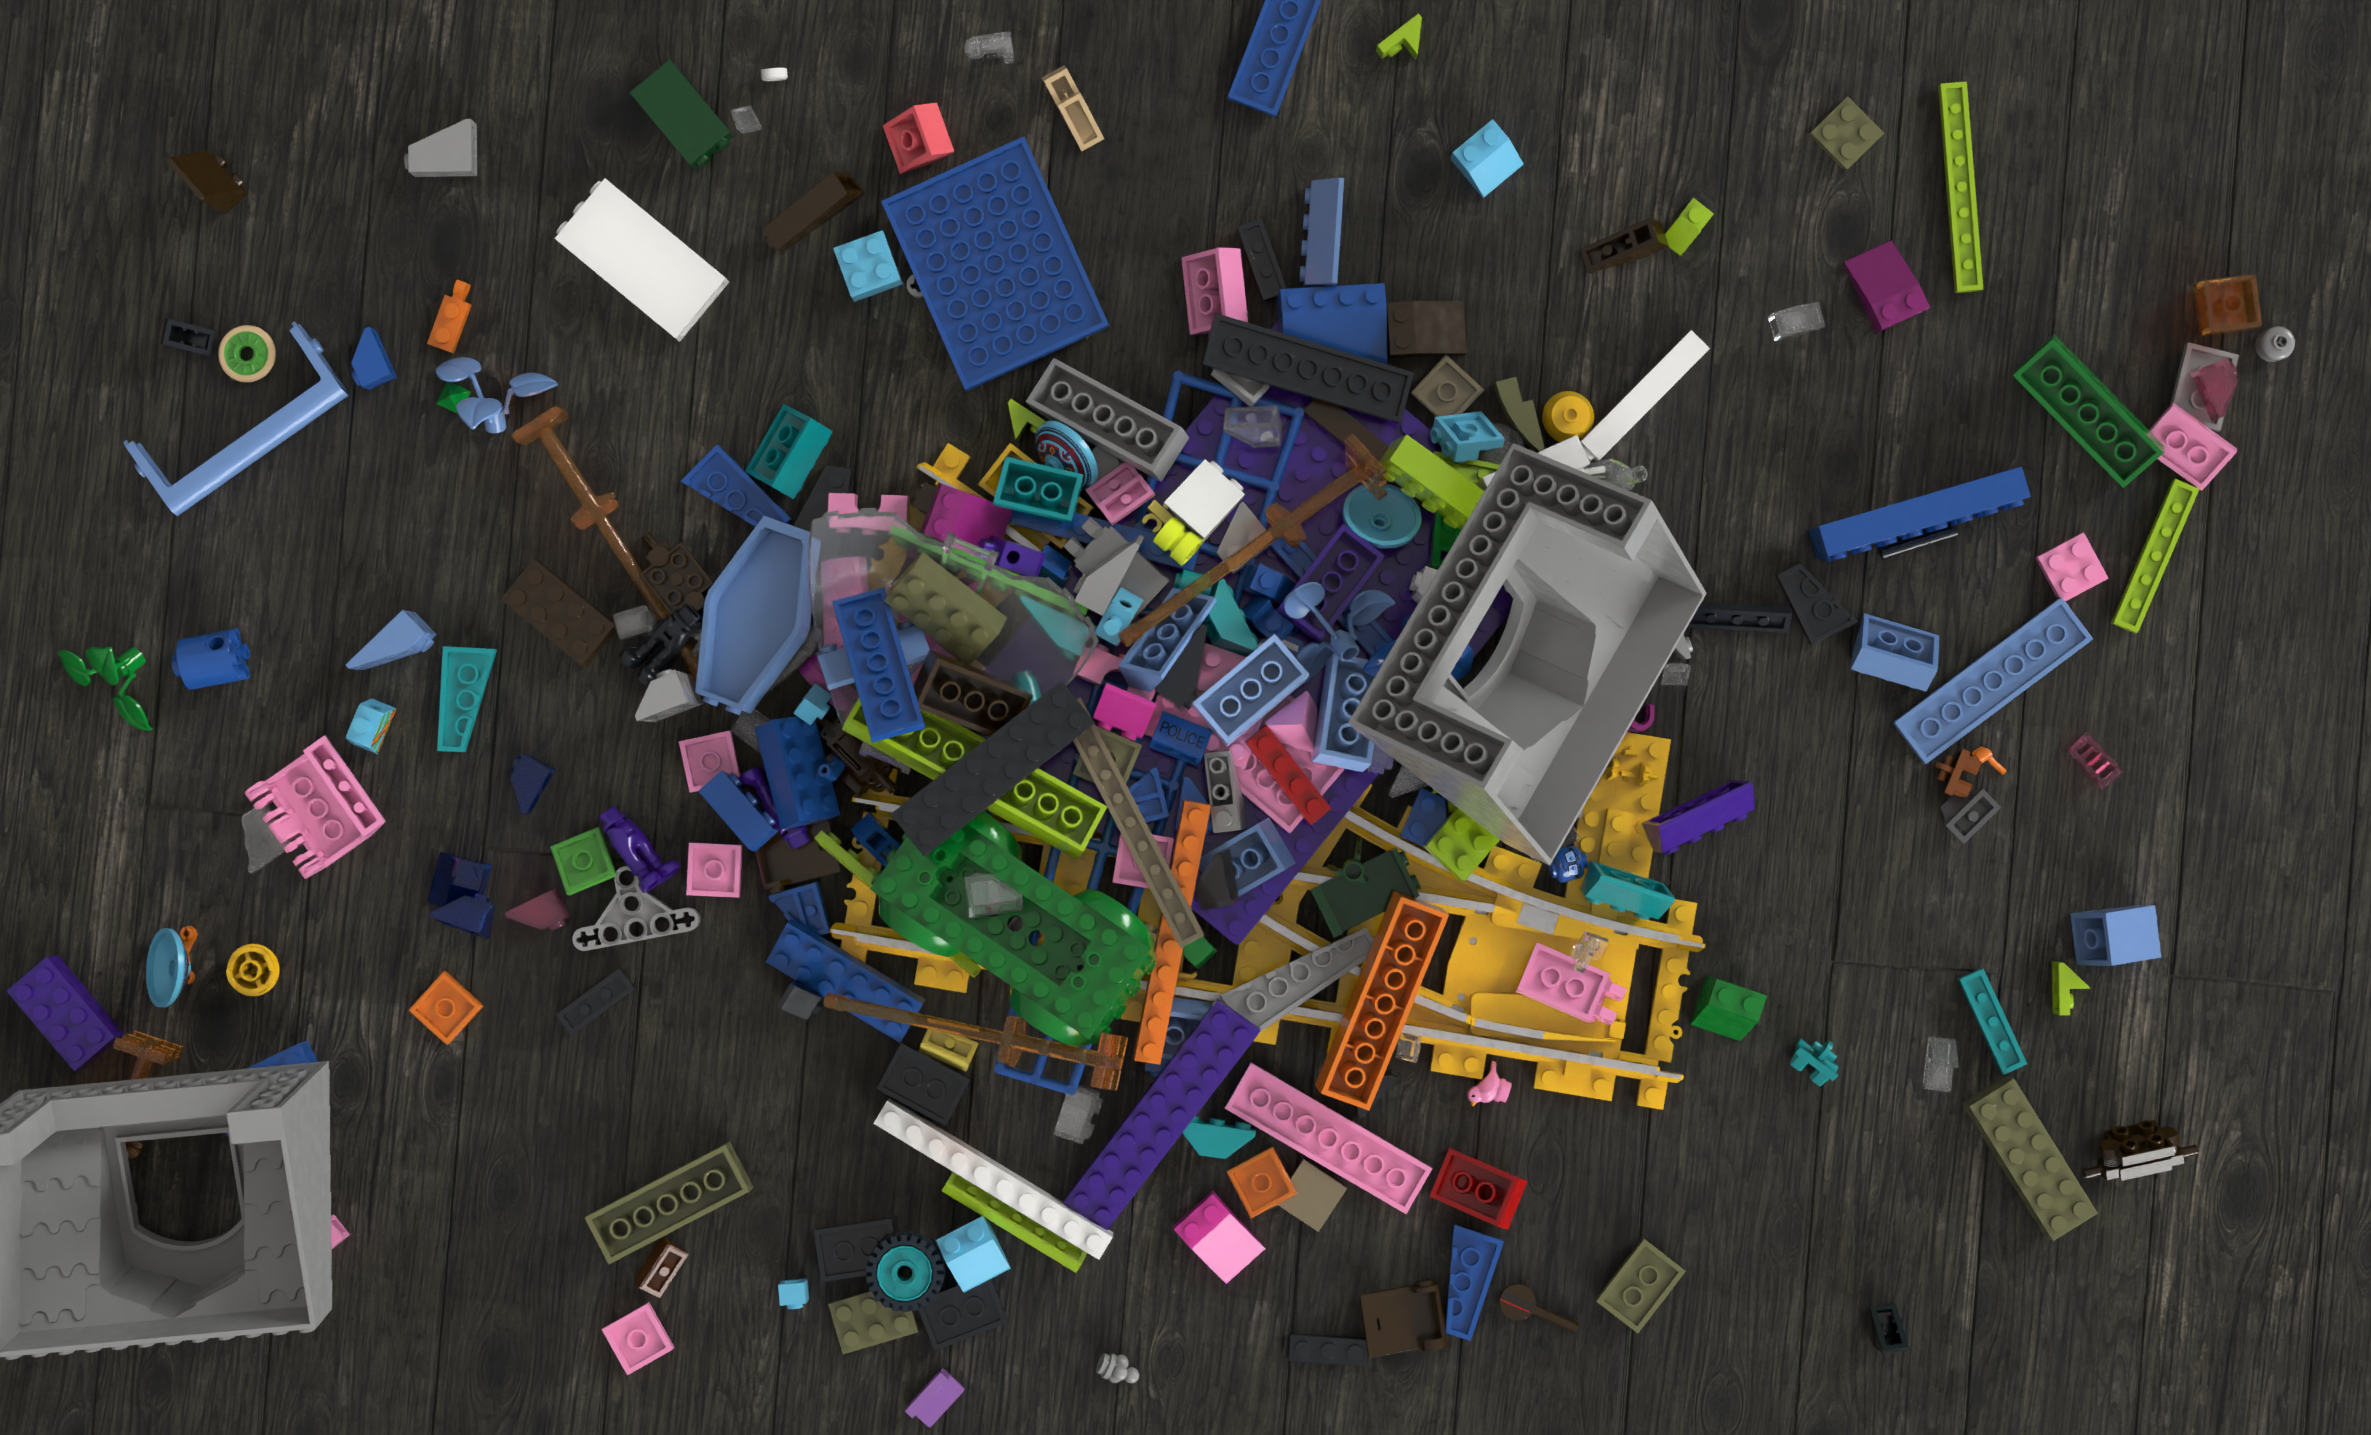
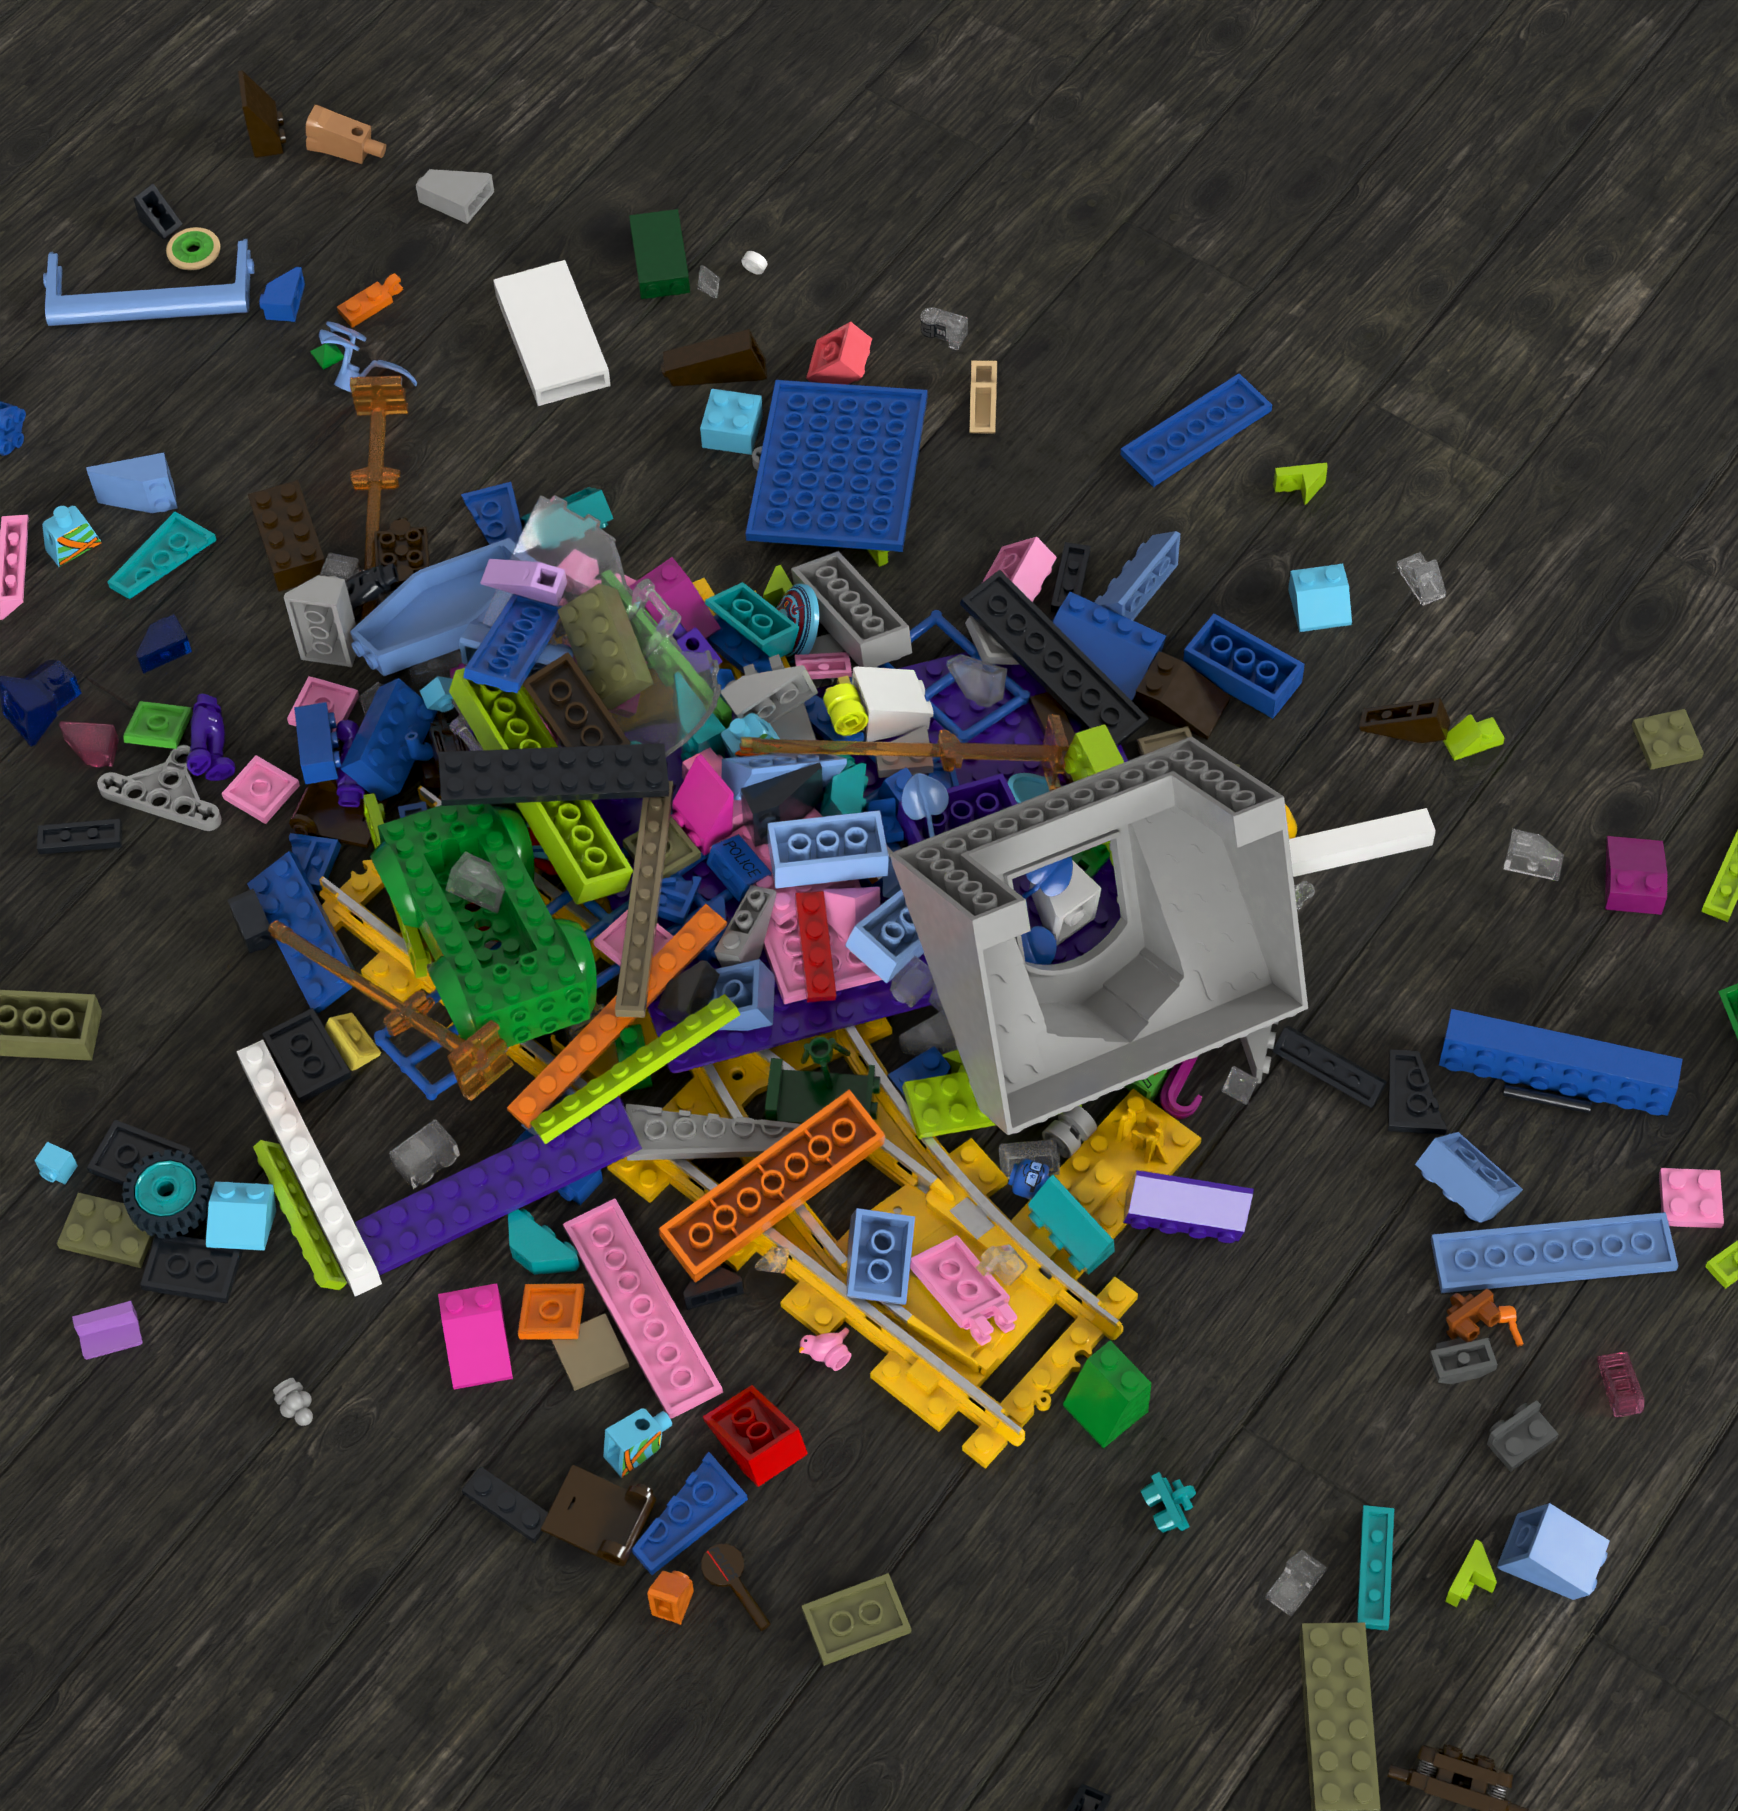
camera: 30 degrees right, 30 degrees down
none -> medium nougat piece [306,105,386,164]
none -> lavender slope [480,559,567,607]
none -> lime plate [530,994,741,1144]
none -> medium azure torso [603,1408,672,1478]
none -> orange slope [647,1571,694,1625]
none -> medium blue slope [846,1208,915,1305]
none -> blue brick [1183,614,1305,719]
none -> clear slope [1396,552,1446,606]
none -> dark grey bracket [1487,1400,1559,1472]

